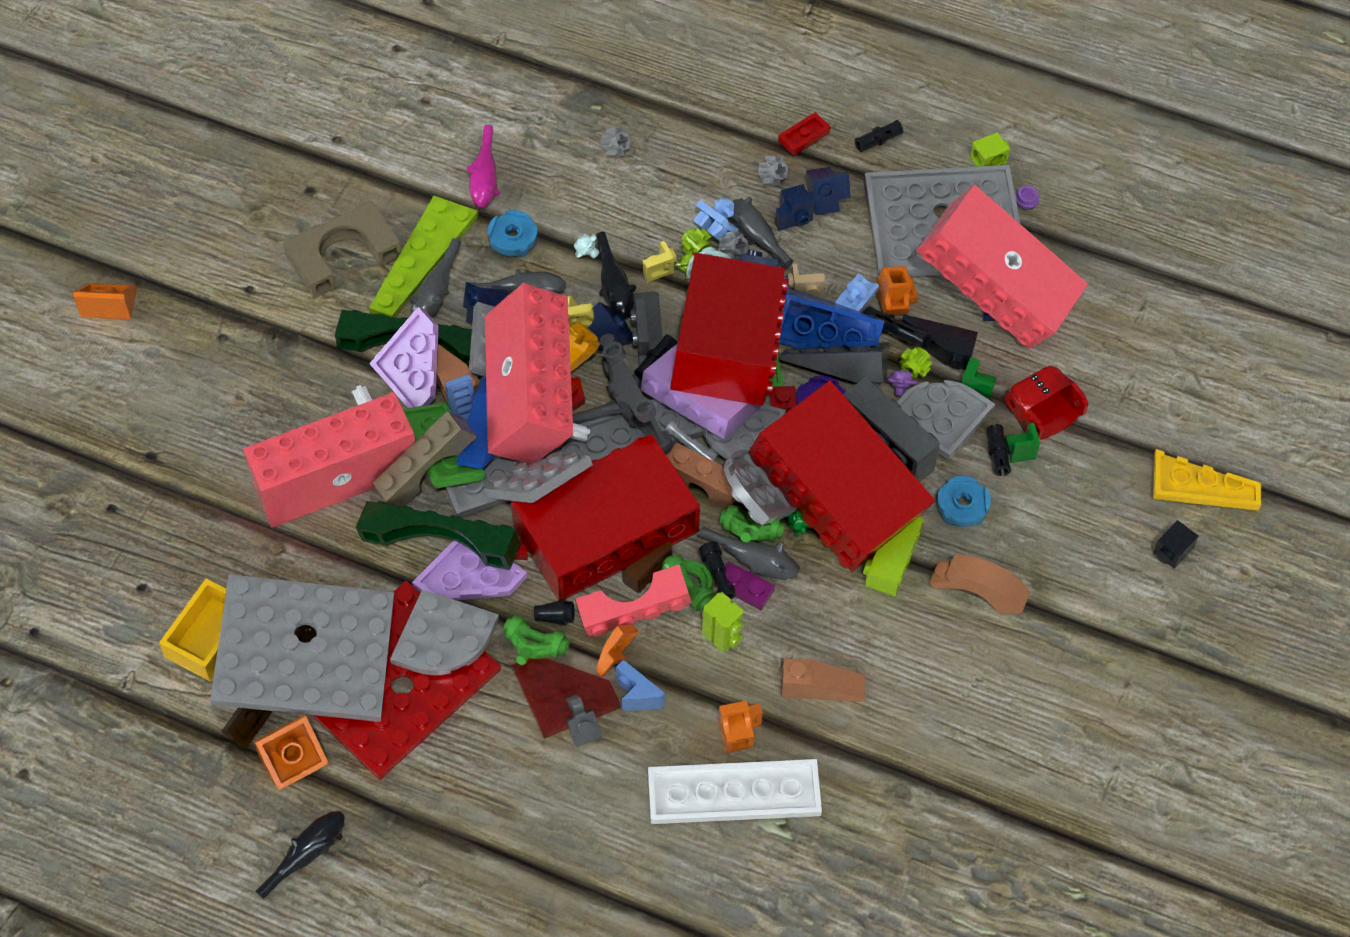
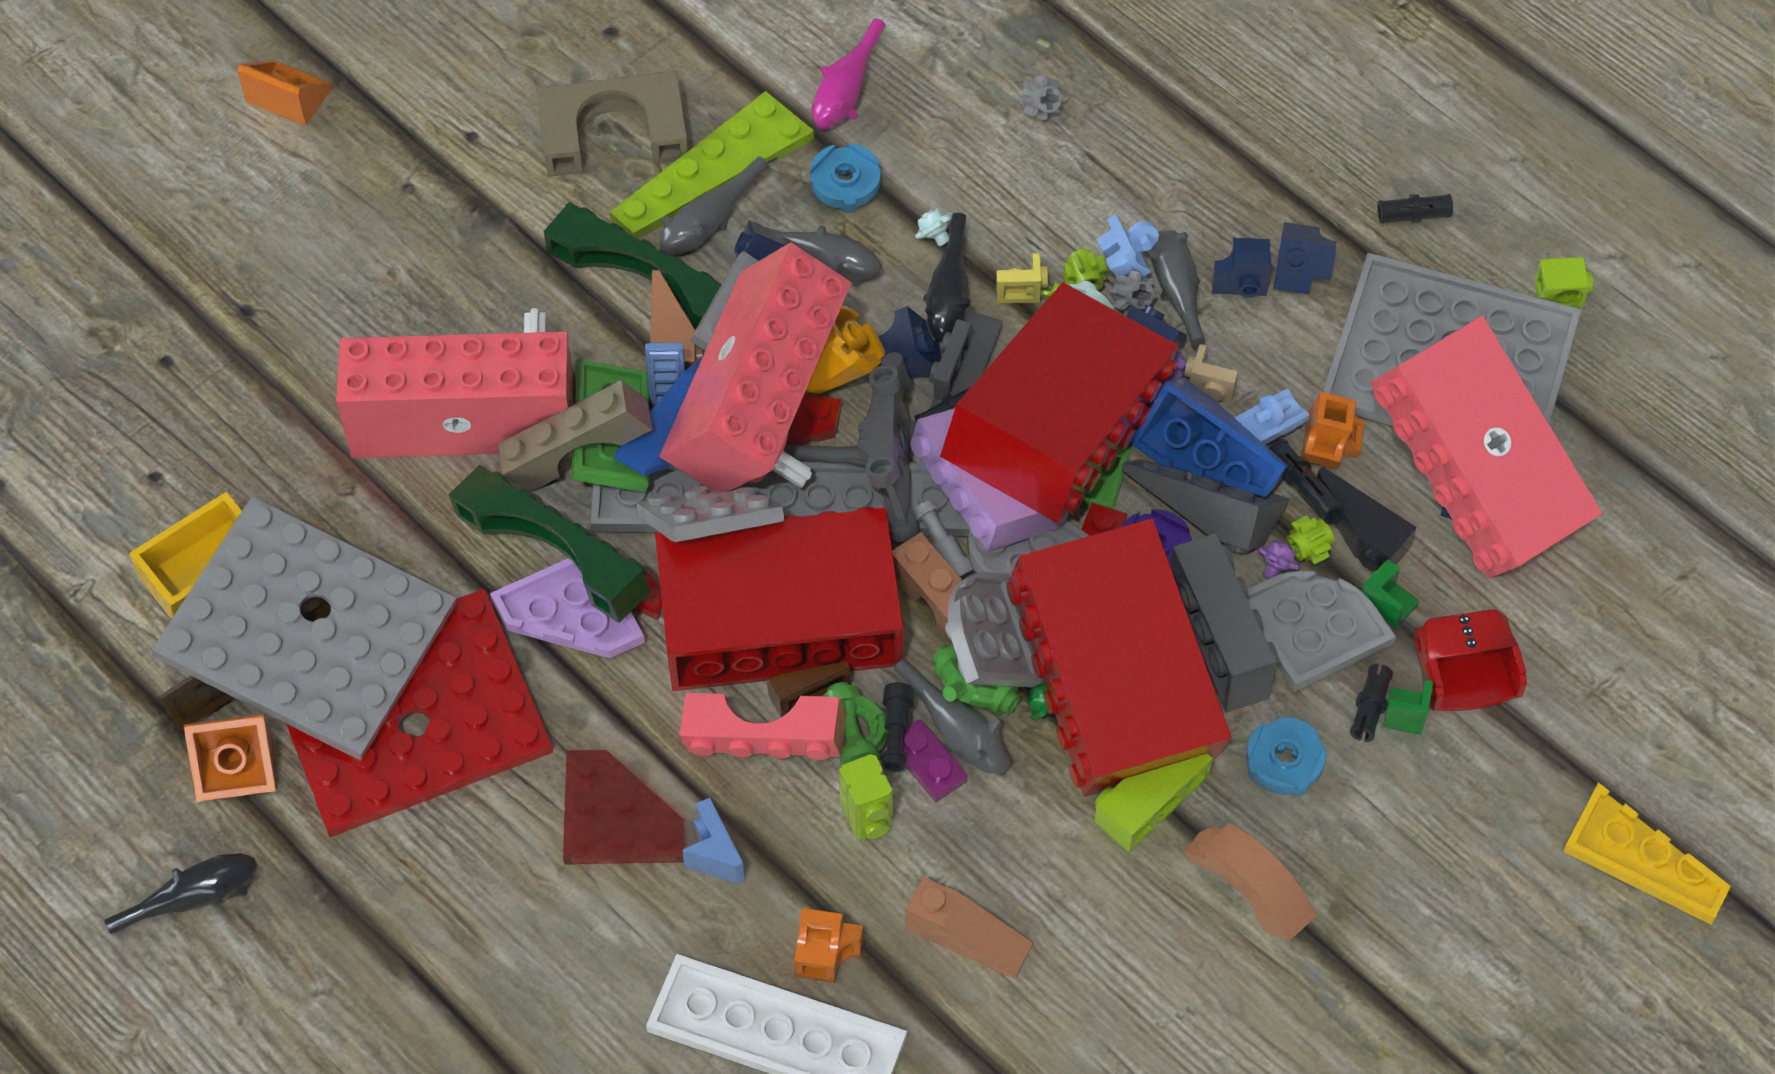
camera: 25 degrees right, 0 degrees up
lavender plate [369,307,438,408] -> none
light grey plate [390,589,499,675] -> none
bright green piece [503,614,570,665] -> none
black cone [534,599,575,626] -> none
dark grey plate [565,694,603,747] -> none
light yellow bracket [568,296,594,328] -> none
orange slope [596,624,639,677] -> none
light grey gear [758,156,788,185] -> none
red plate [778,112,831,156] -> none
medium lavender plate [1015,185,1039,209] -> none
black brick [1153,520,1199,569] -> none

